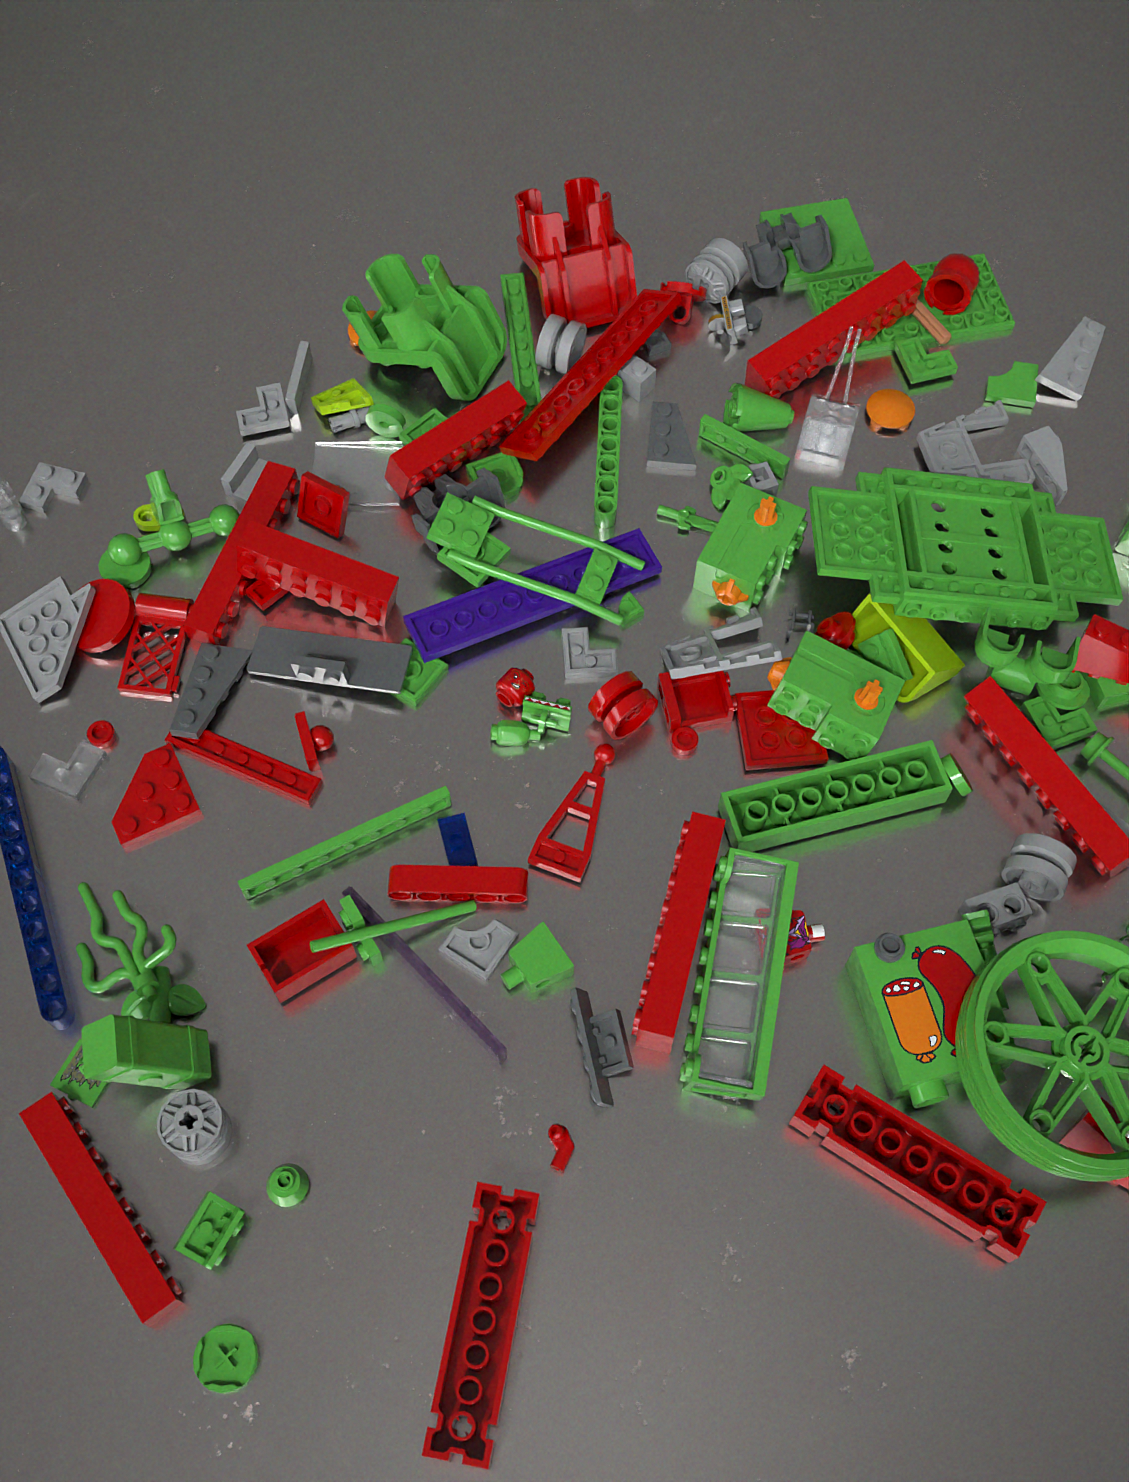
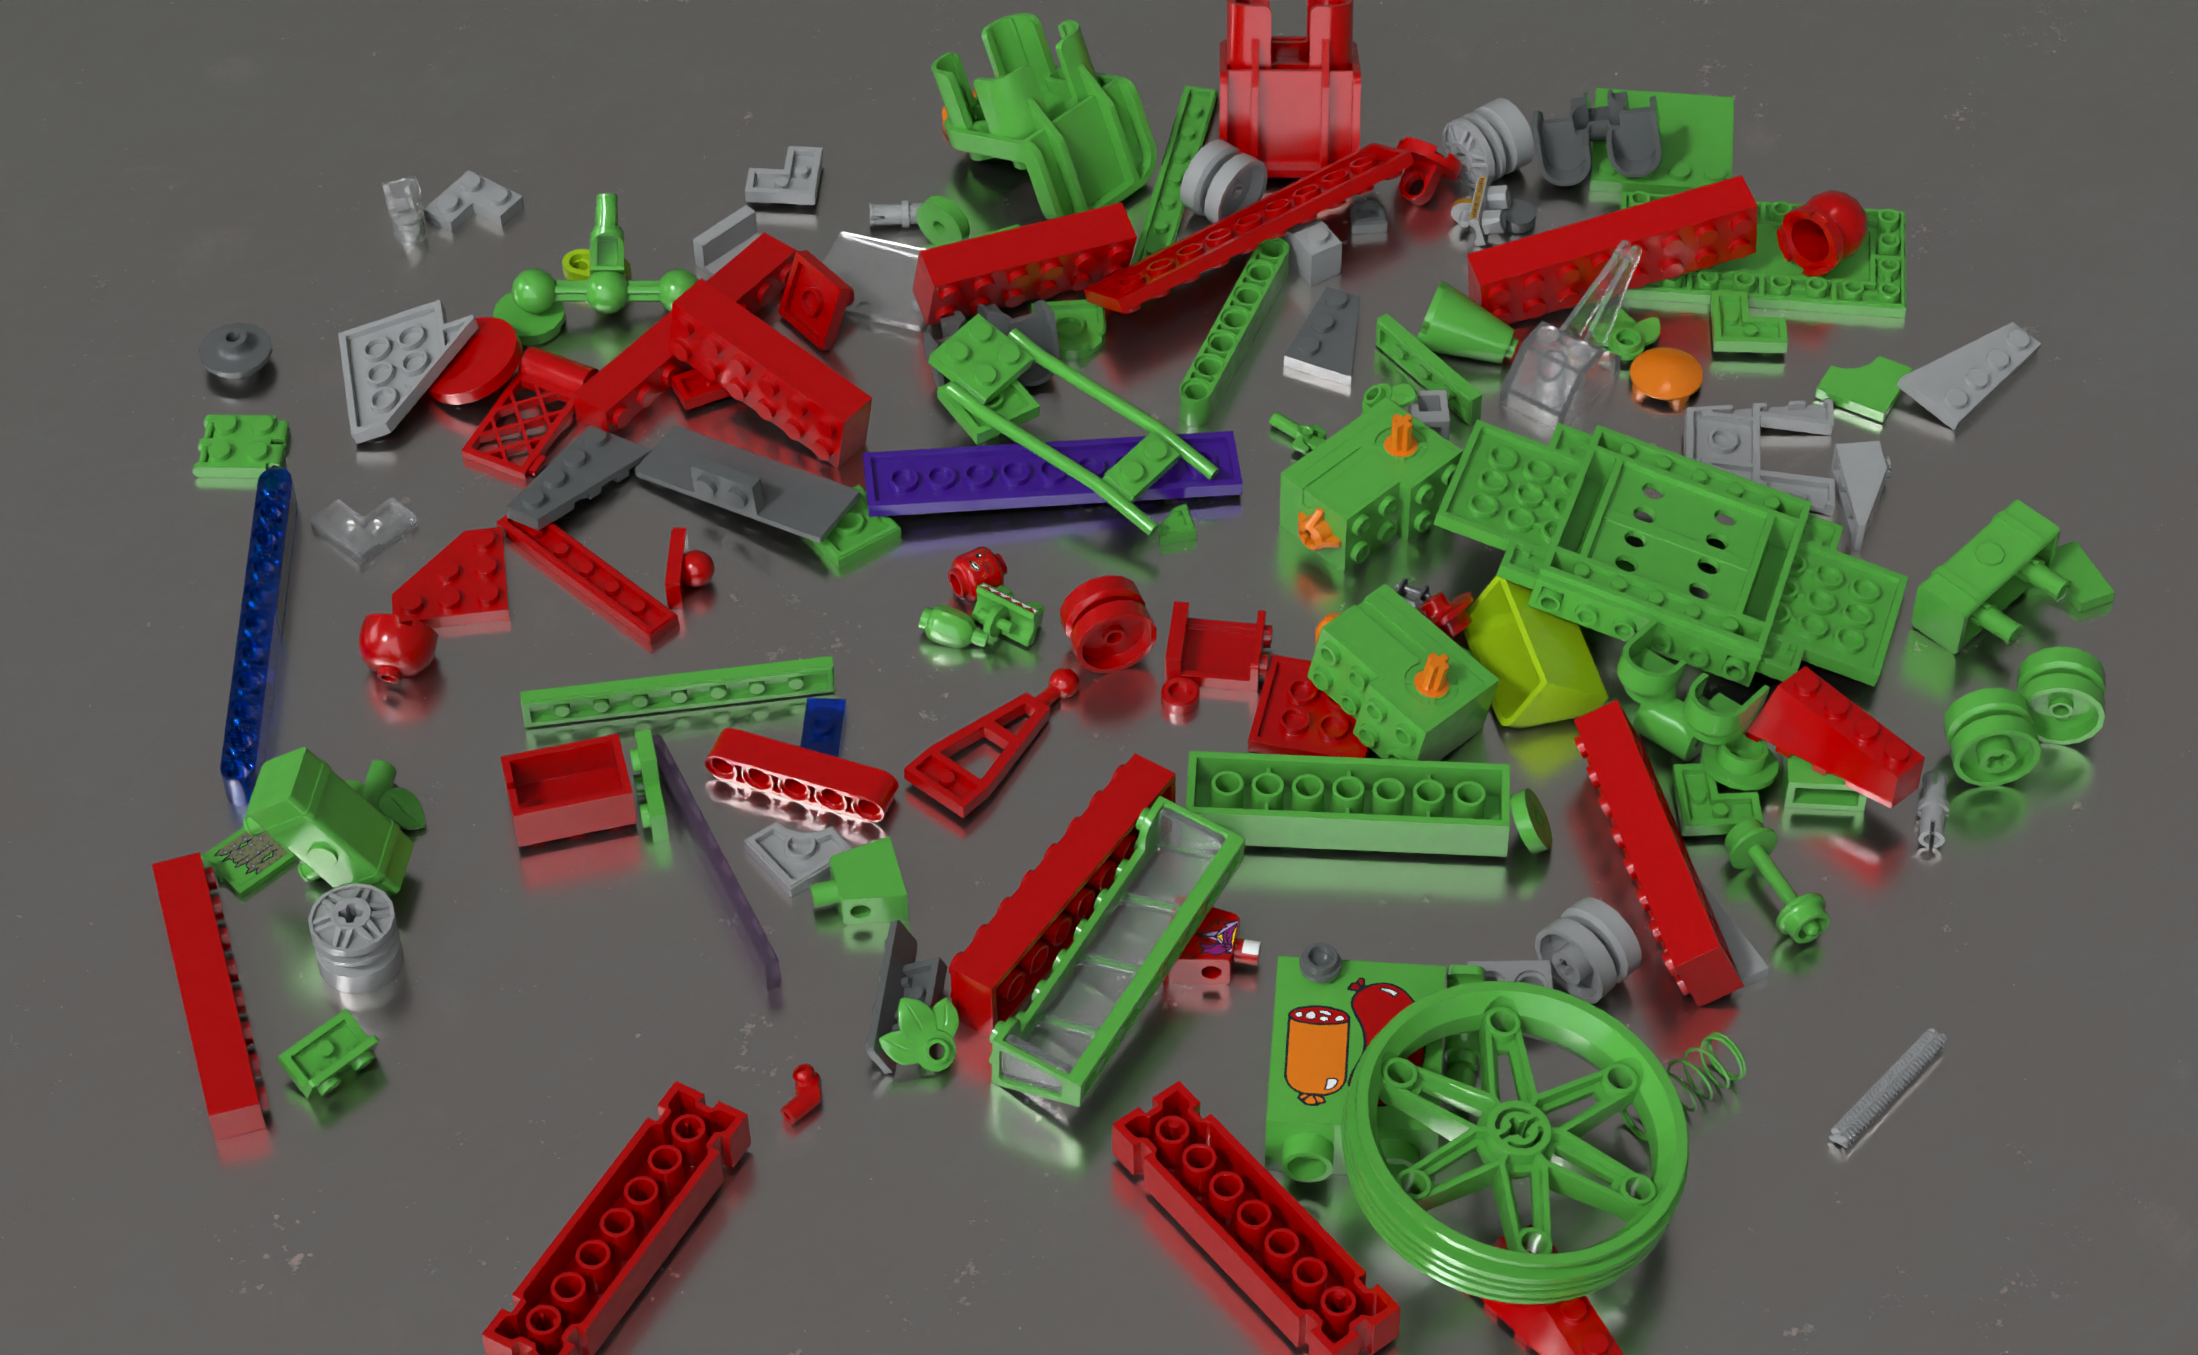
camera: 20 degrees right, 15 degrees down
bright green plant [76,882,177,1002] -> none
red tile [87,720,116,749] -> none
bright green tile [193,1323,260,1394] -> none
bright green cone [266,1163,309,1207] -> none
light grey tile [285,341,312,414] -> none
lime wing [310,378,374,415] -> none
bright green piece [310,900,477,953] -> none
light grey tile [562,627,618,679] -> none
light grey wing [660,607,782,679] -> none
bright green plate [858,628,913,681] -> none
nougat axle [911,299,952,345] -> none
none -> red cylinder [359,613,438,683]
none -> bright green plate [879,997,959,1072]
none -> bright green plate [1588,308,1661,361]

